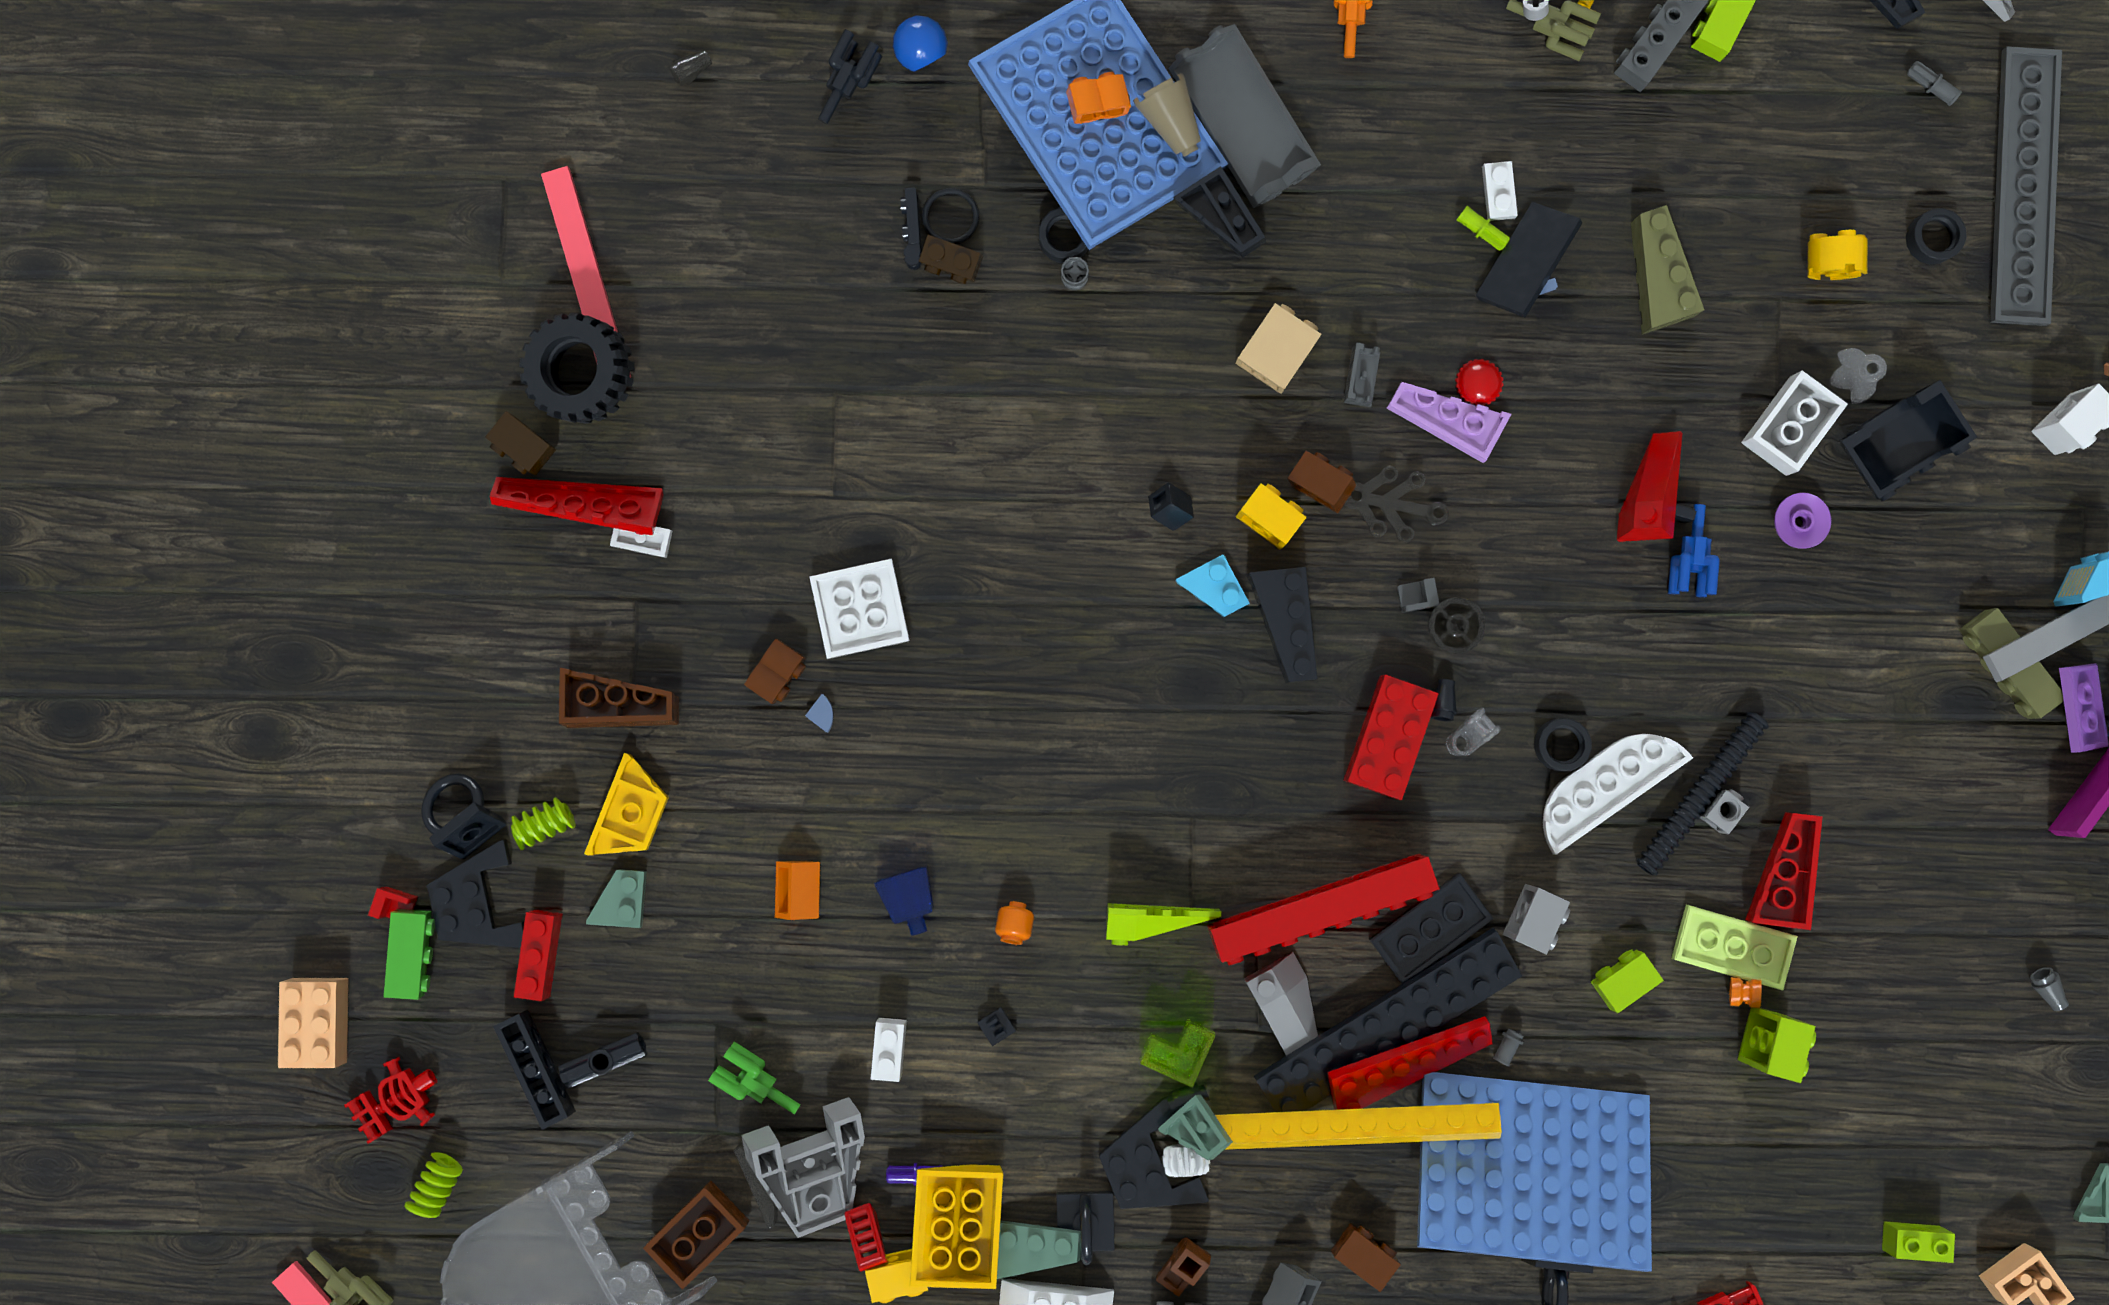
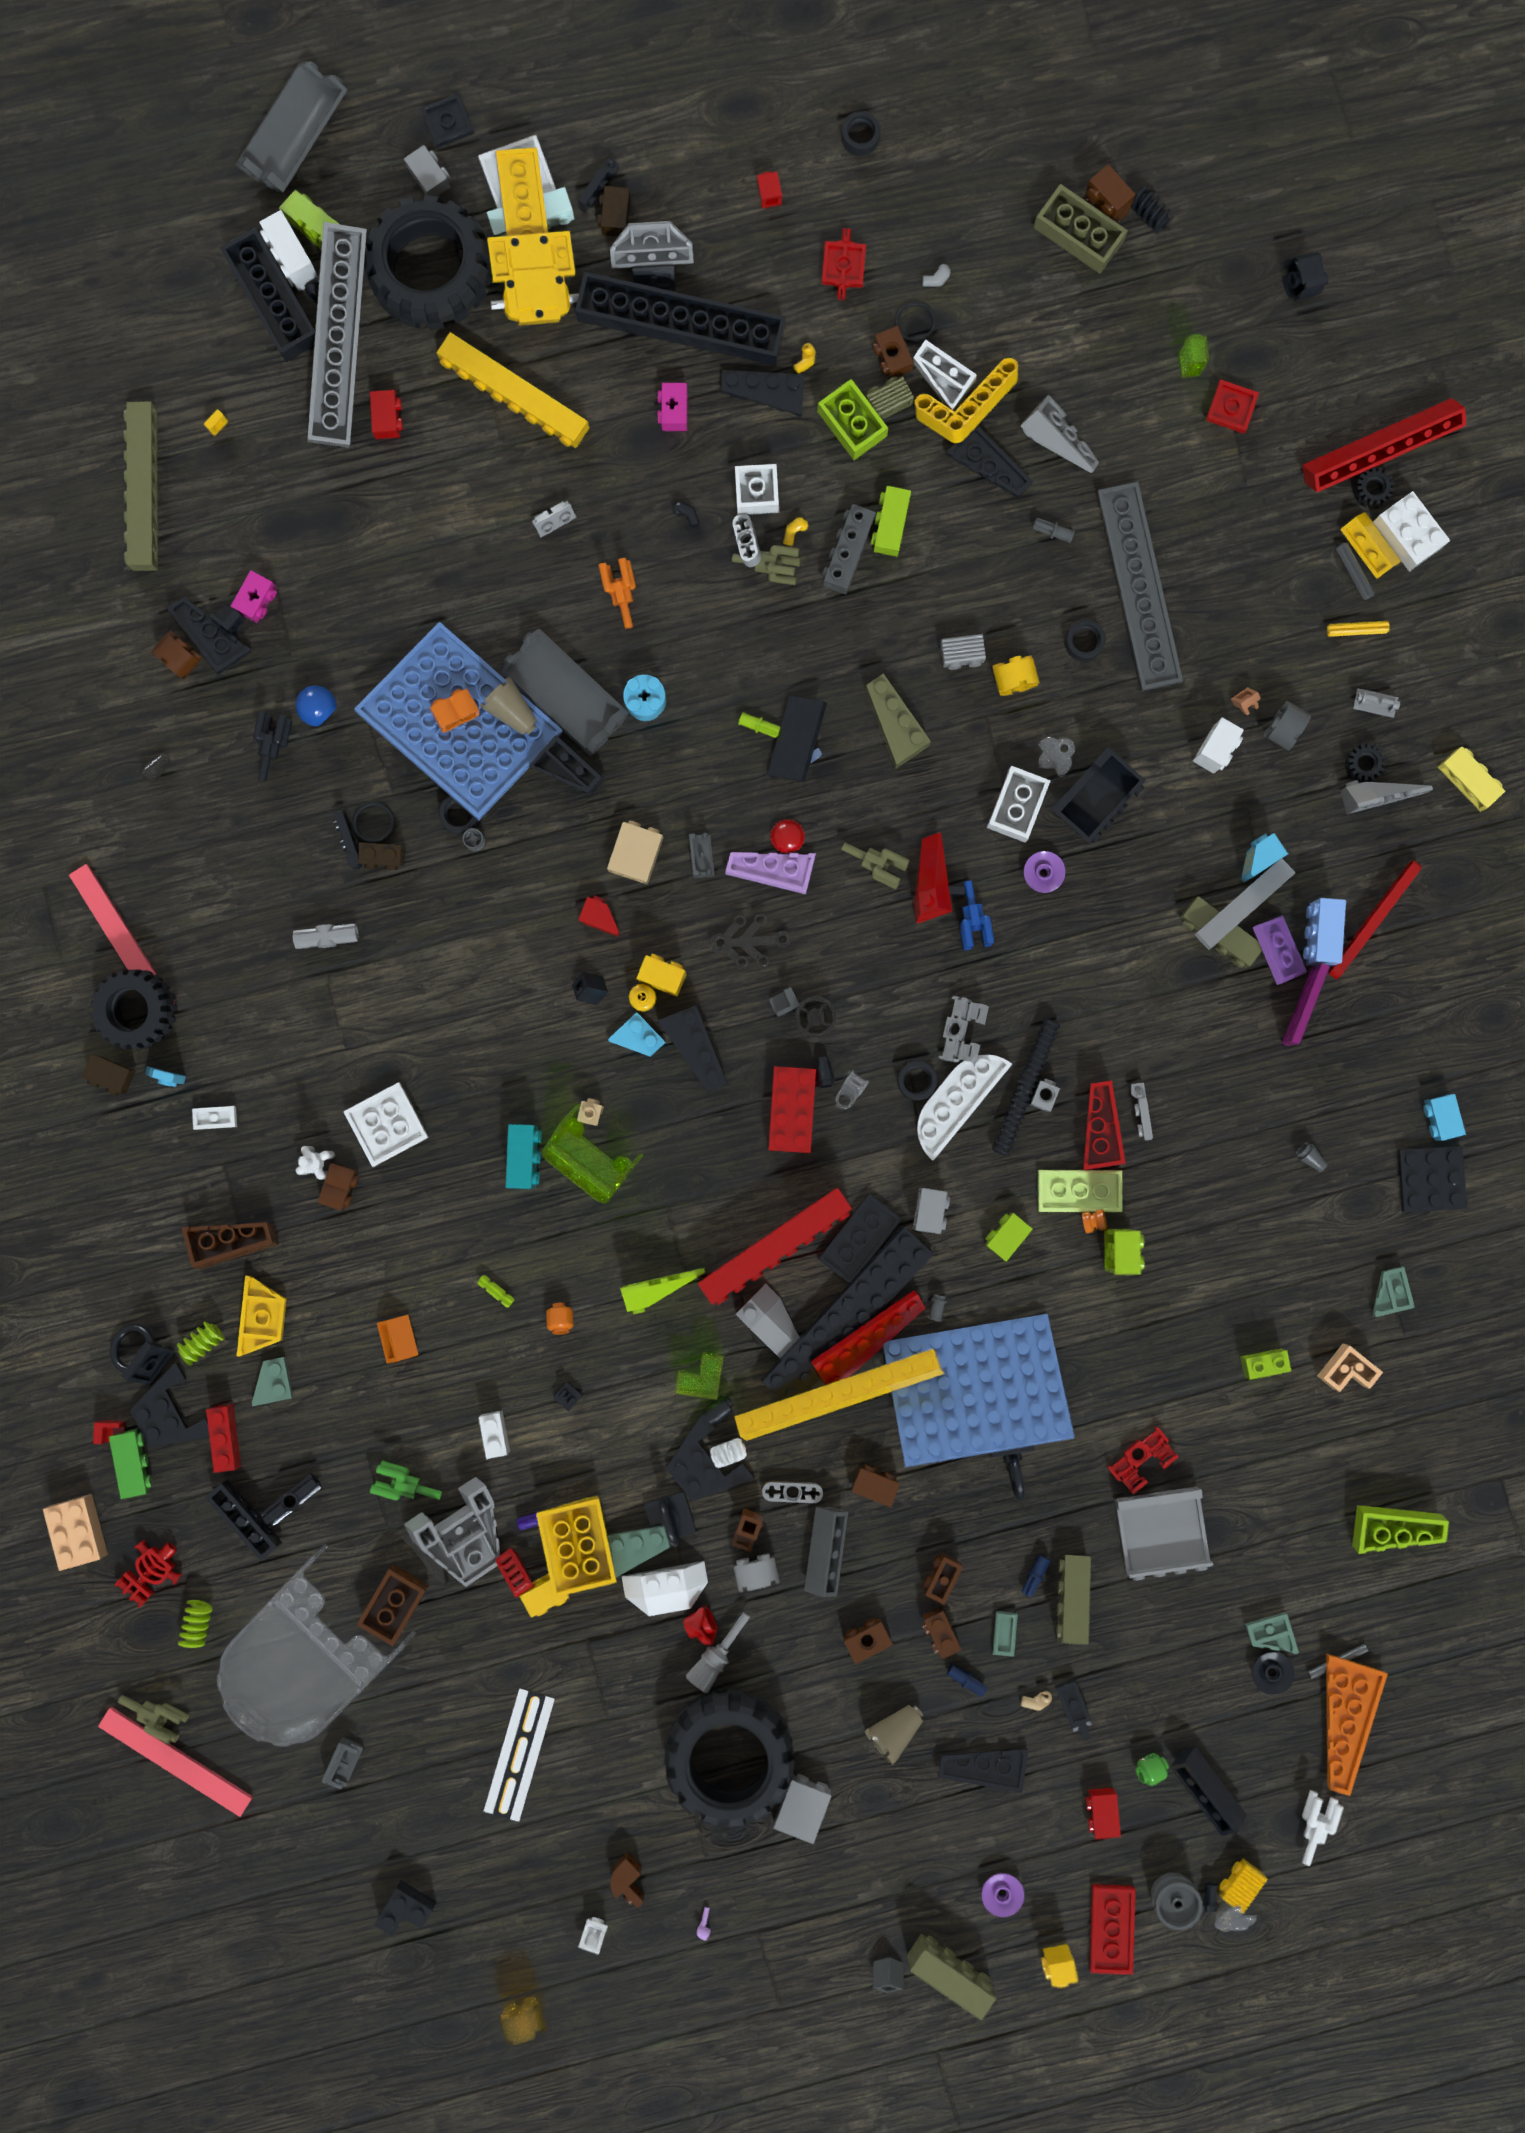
camera: 15 degrees left, 0 degrees up
red wing [490,477,663,535] -> none
sand blue tile [805,694,833,733] -> none
clear blue torso [874,865,934,936] -> none
sand green wing [1158,1095,1233,1160] -> none
reddish brown brick [1288,451,1356,513] -> none
white plate [1482,161,1518,221] -> none
none -> medium azure wing [145,1066,186,1087]
none -> light grey piece [293,923,359,949]
none -> white plant [296,1146,335,1180]
none -> lime axle [477,1275,514,1308]
none -> teal brick [506,1124,542,1189]
none -> clear neon green windscreen [542,1103,644,1204]
none -> tan bracket [577,1098,604,1126]
none -> red slope [579,896,620,937]
none -> medium azure brick [623,675,666,721]
none -> yellow head [629,984,657,1012]
none -> light grey beam [762,1481,823,1503]
none -> olive plant [841,843,910,890]
none -> light grey piece [939,996,989,1063]
none -> light grey brick [940,634,986,670]
none -> light grey hinge [1131,1083,1153,1141]

